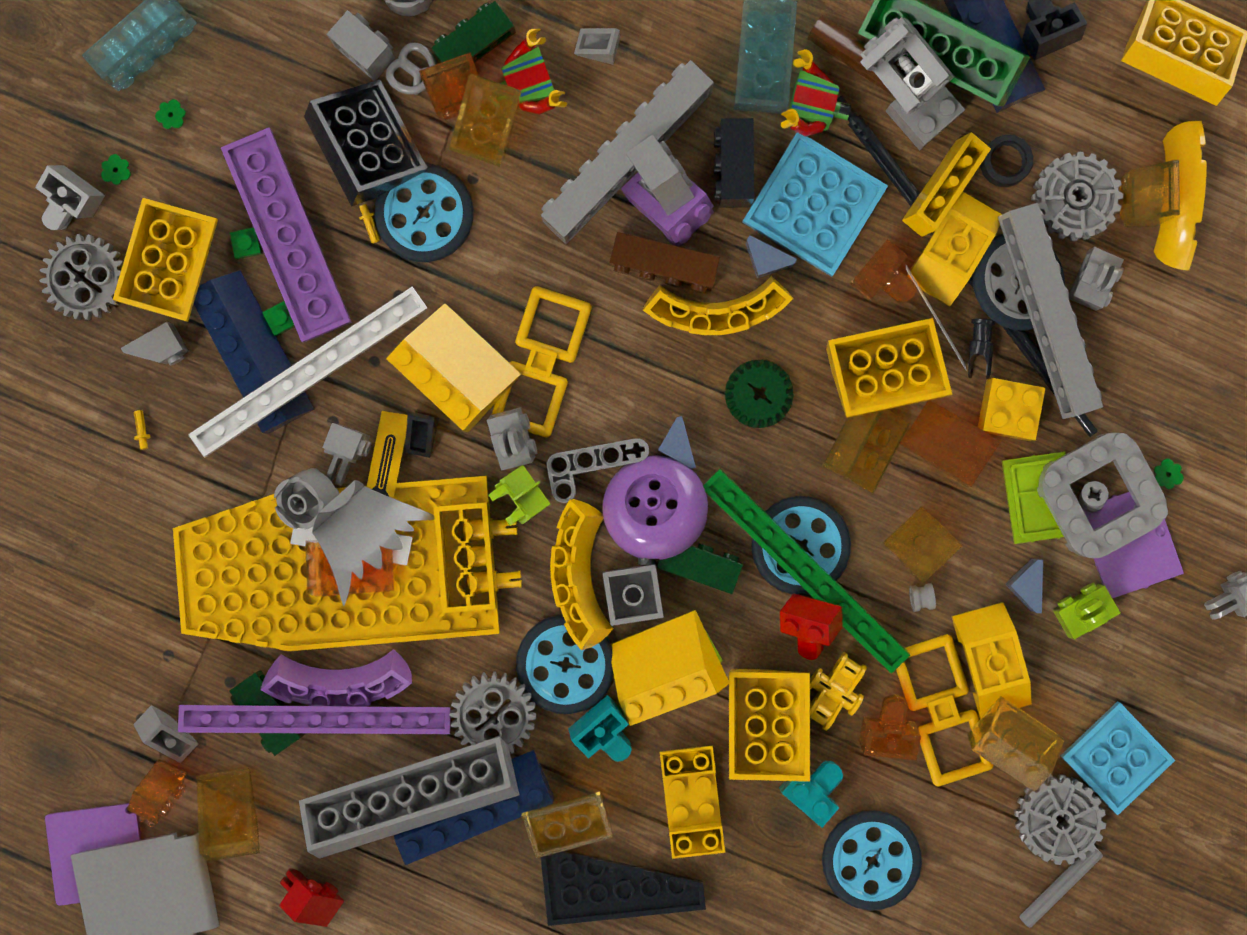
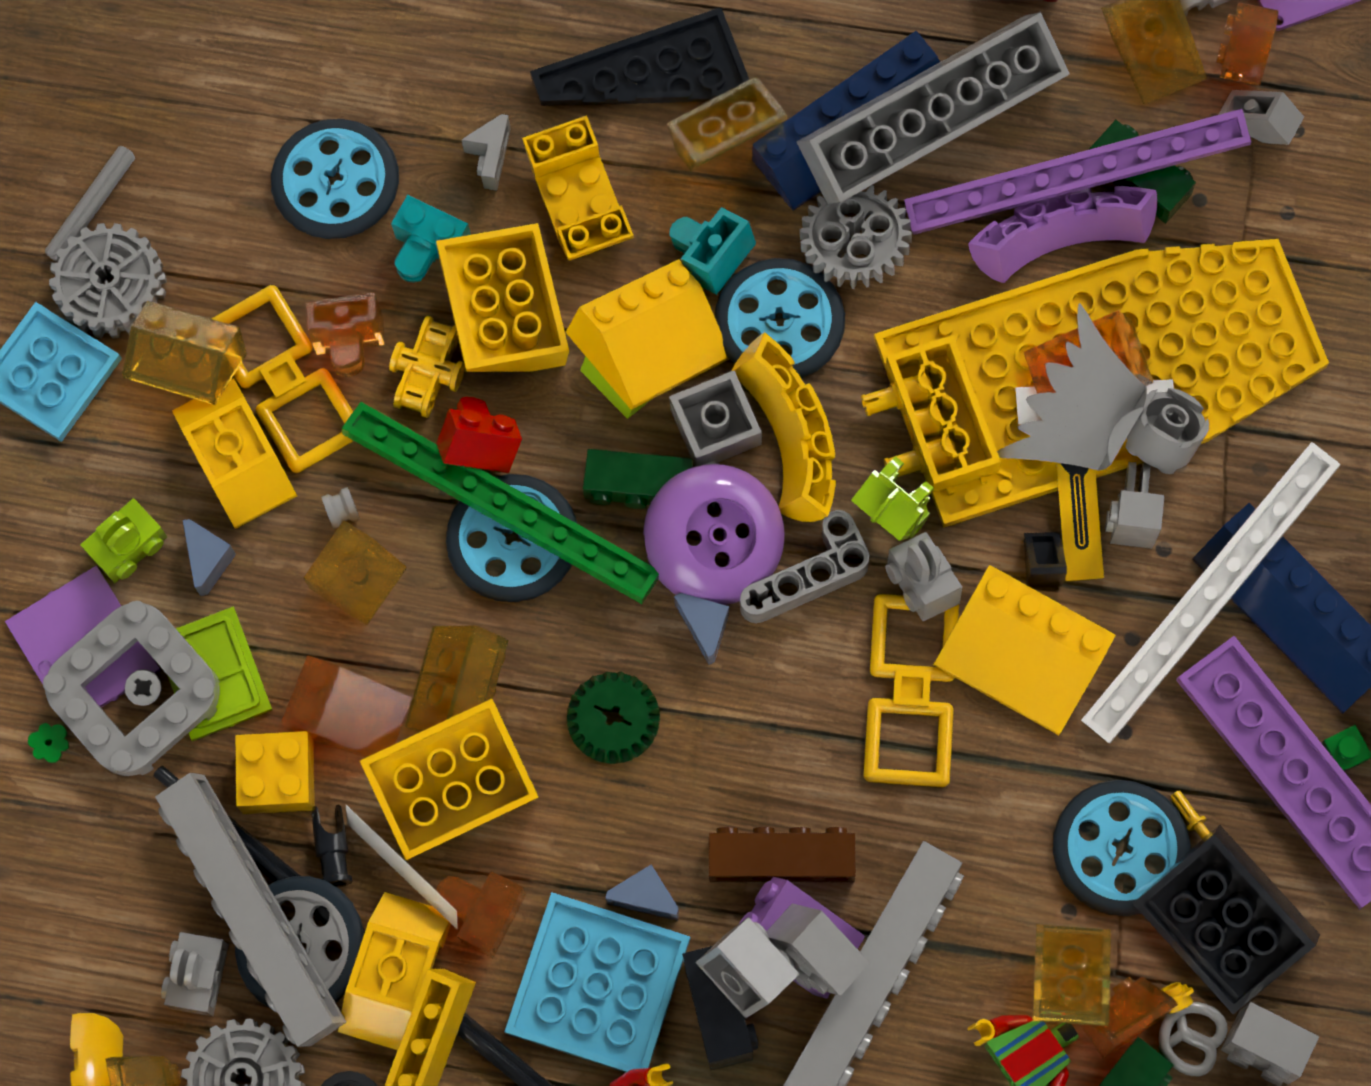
camera: 175 degrees right, 15 degrees down
green plate [262,301,295,337] -> none
yellow brick [643,276,793,335] -> none
none -> light grey slope [462,114,511,191]
none -> light grey brick [695,917,799,1018]
none -> yellow plate [1154,982,1194,1014]

